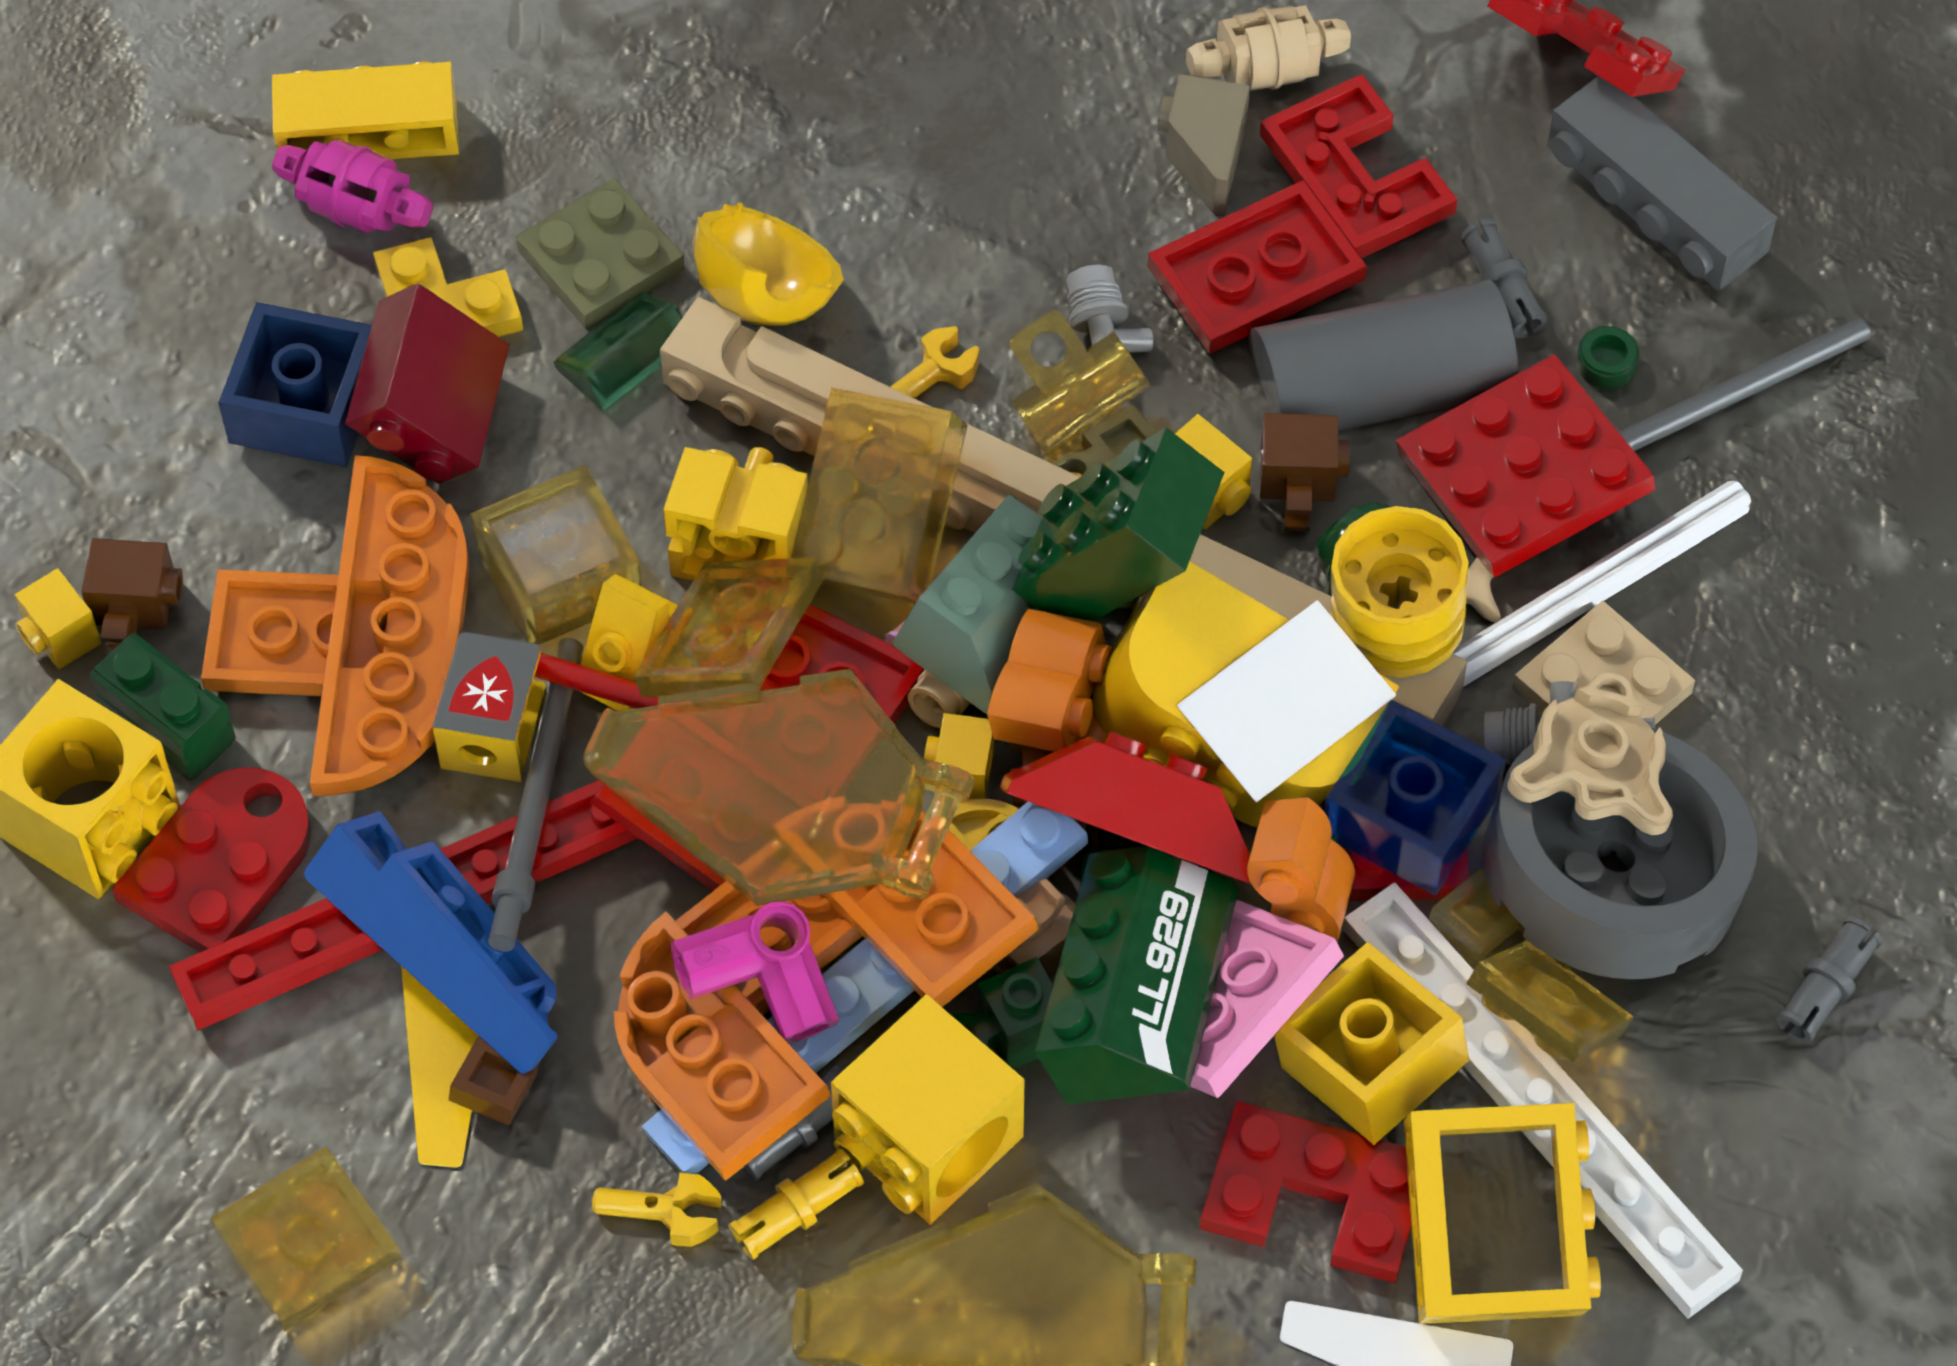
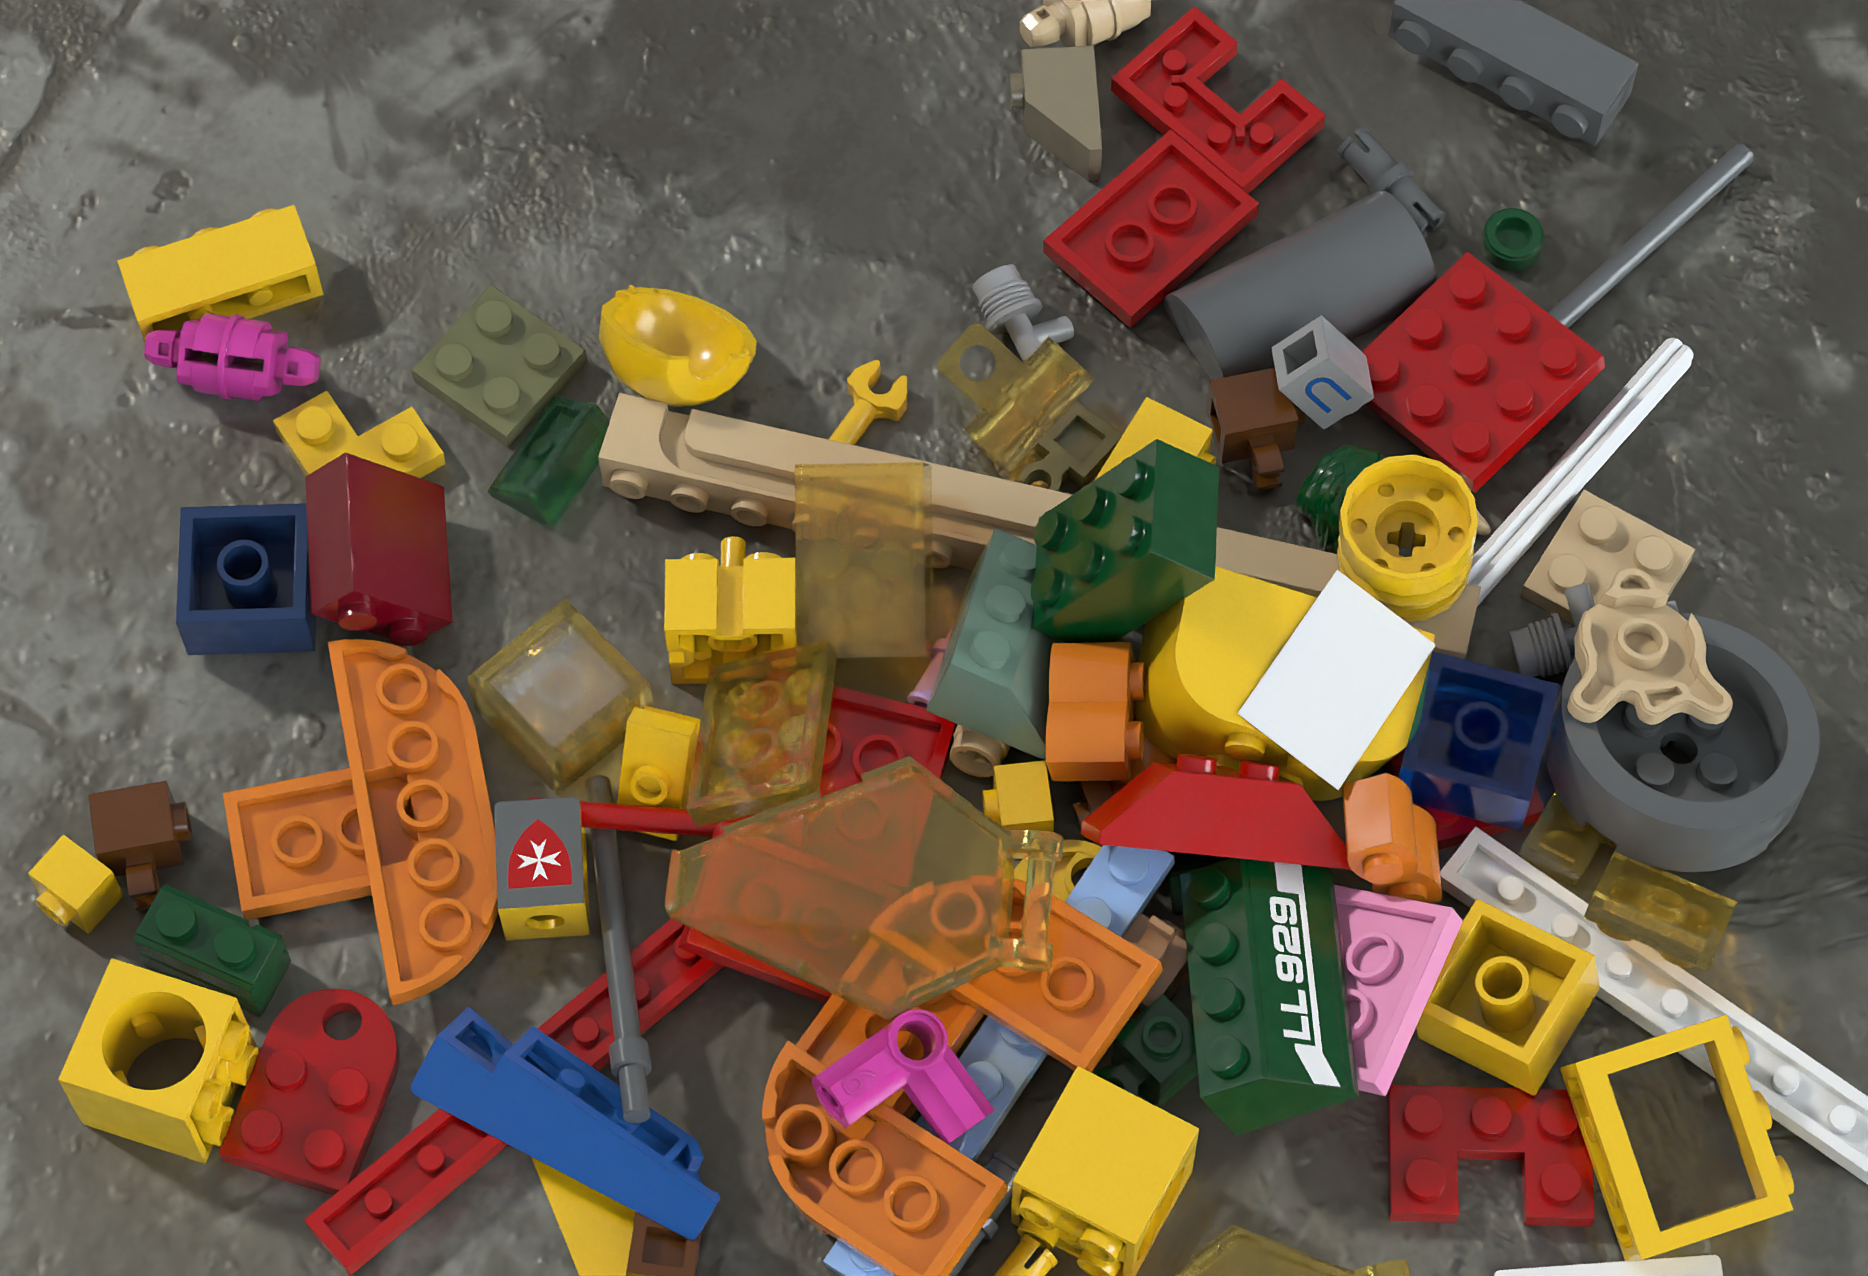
camera: 15 degrees left, 5 degrees up
none -> light grey brick [1271,315,1374,429]

